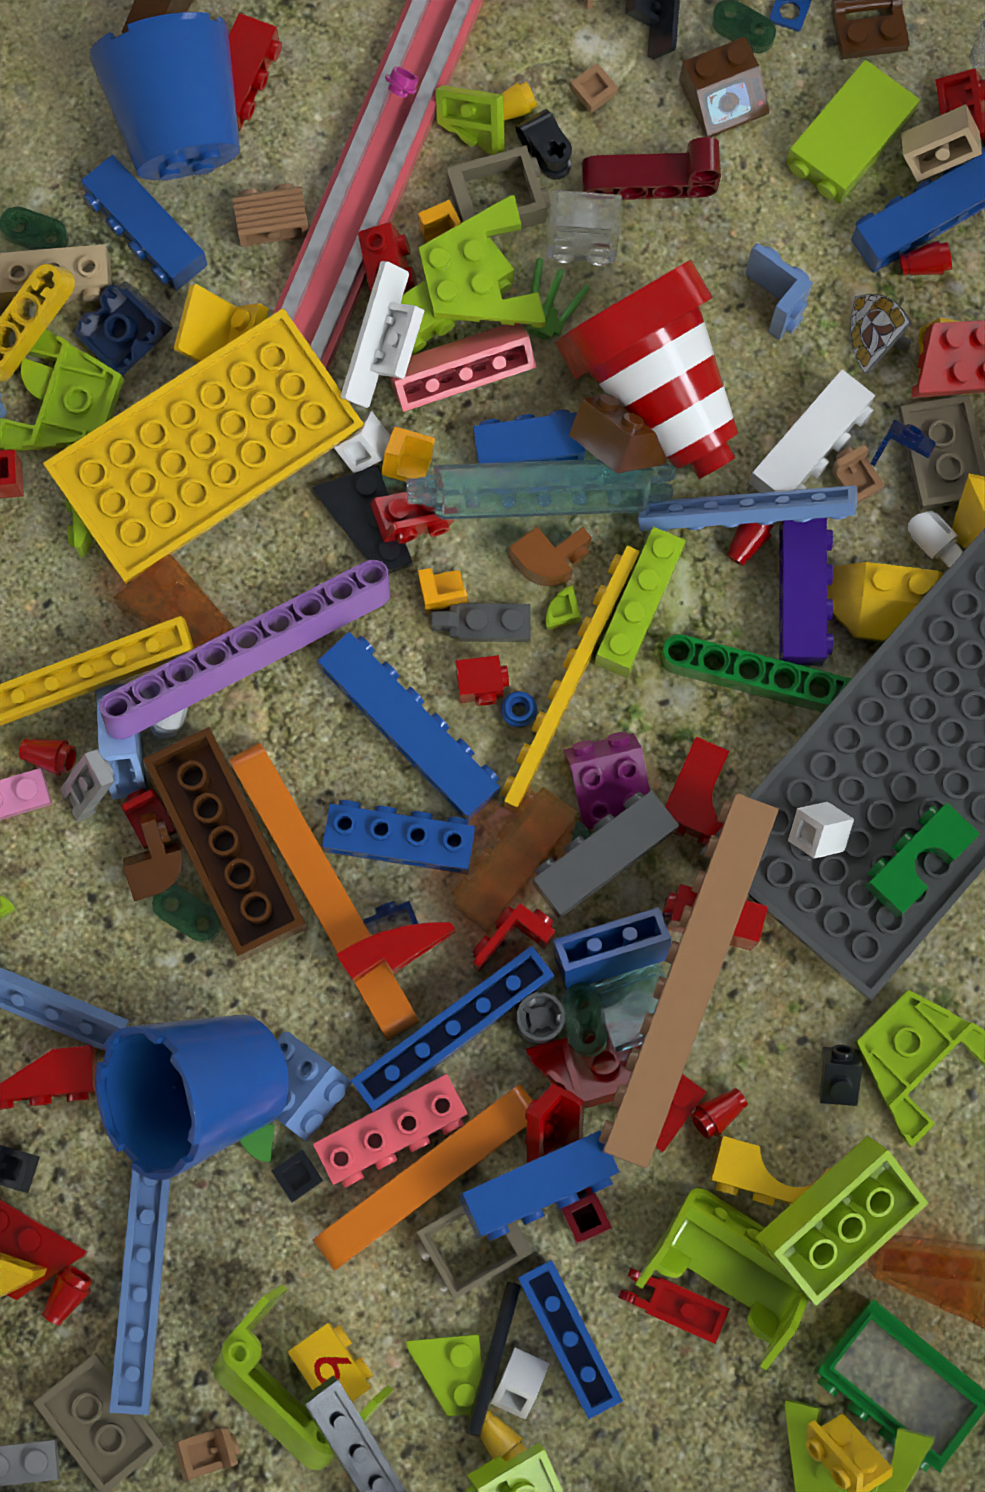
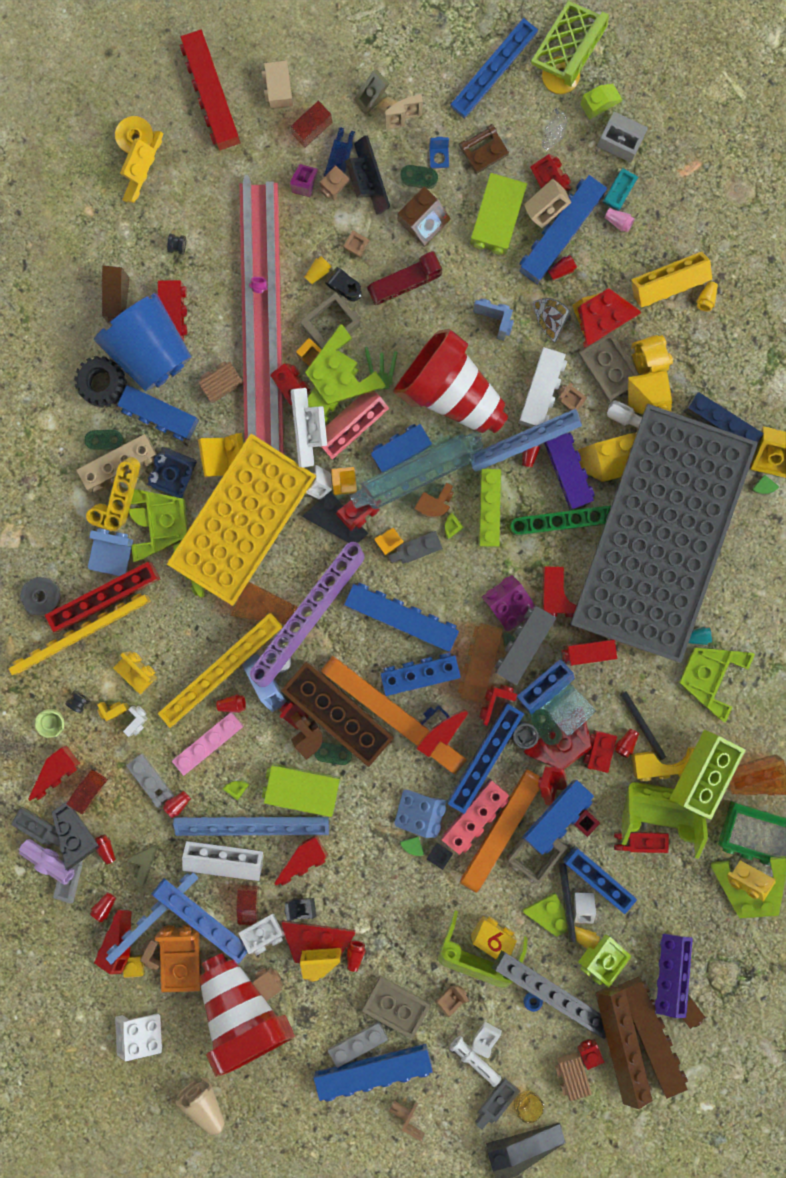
camera: 20 degrees left, 10 degrees up
light grey plate [60,749,114,822] -> none
blue cone [95,1014,289,1180] -> none
medium blue plate [109,1169,171,1415] -> none
lime wing [436,85,505,155] -> none
red brick [456,655,510,706] -> none
yellow plate [500,545,640,813] -> none
blue plate [501,691,537,728] -> none
clear brick [546,190,622,265] -> none
reddish brown slope [569,394,667,473] -> none
medium nougat brick [598,793,779,1169] -> none
white panel [788,802,854,859] -> none
black bracket [819,1044,863,1106] -> none
green arch [864,802,980,917] -> none
clear blue bracket [870,419,936,467] -> none
none -> black tyre [74,356,127,408]
none -> lime brick [262,763,341,817]
none -> black bar [620,691,667,760]
none -> teal cone [688,626,712,645]

